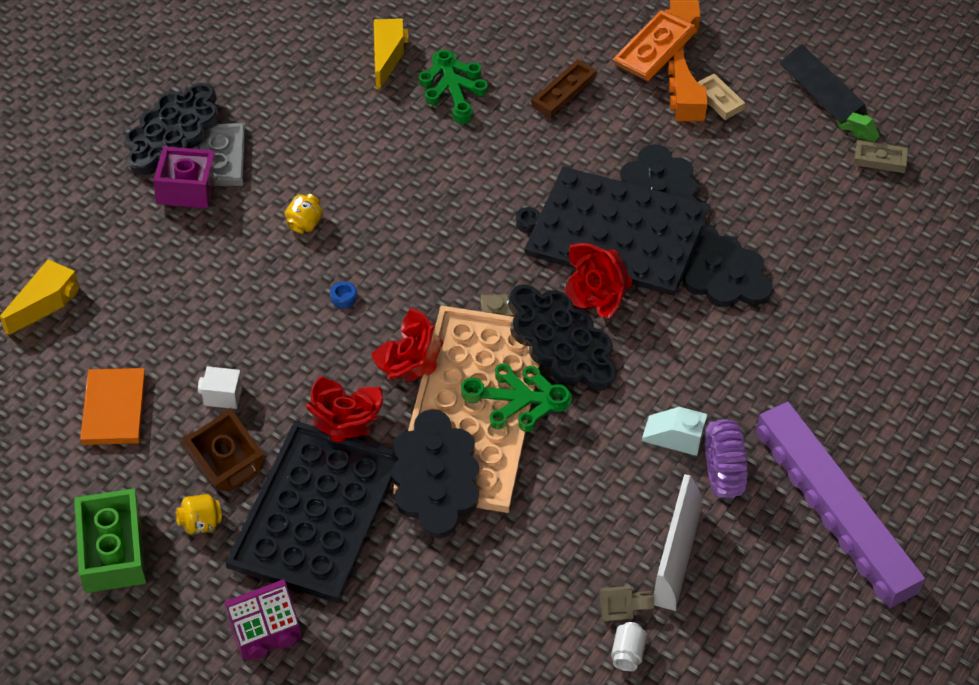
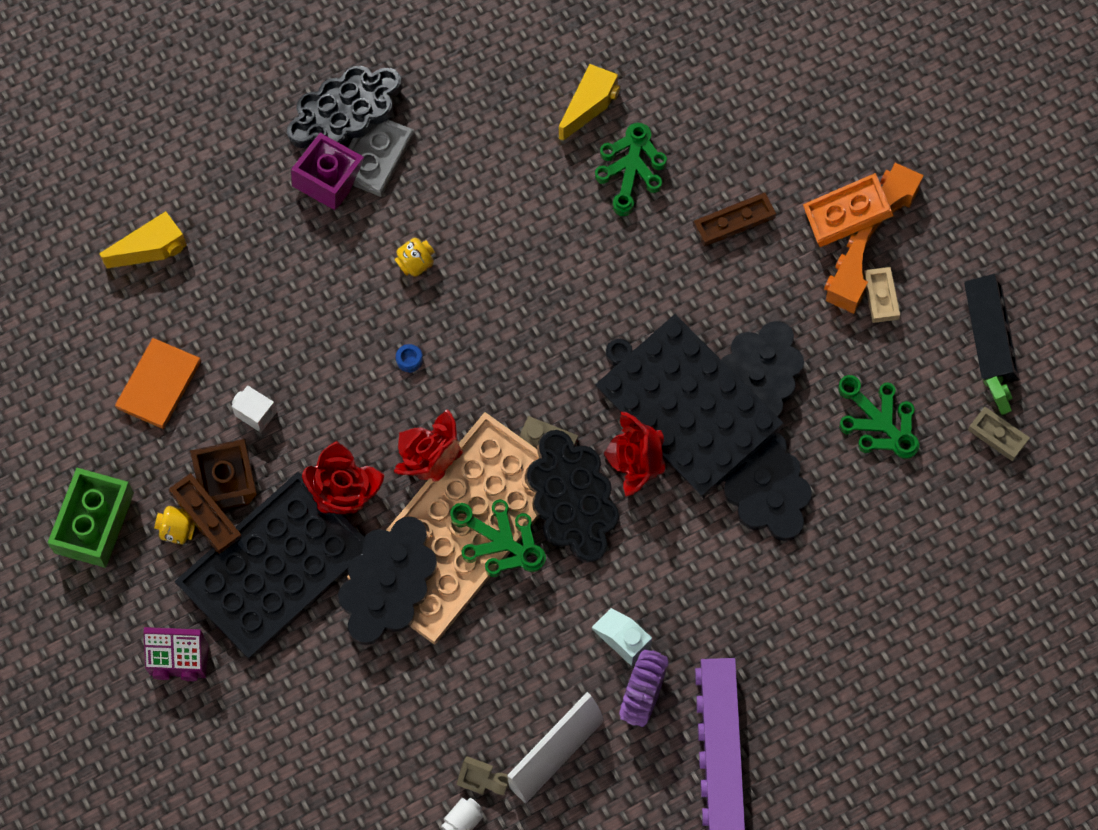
camera: 30 degrees right, 15 degrees up
none -> reddish brown plate [168,473,241,554]
none -> green plant [838,375,919,459]

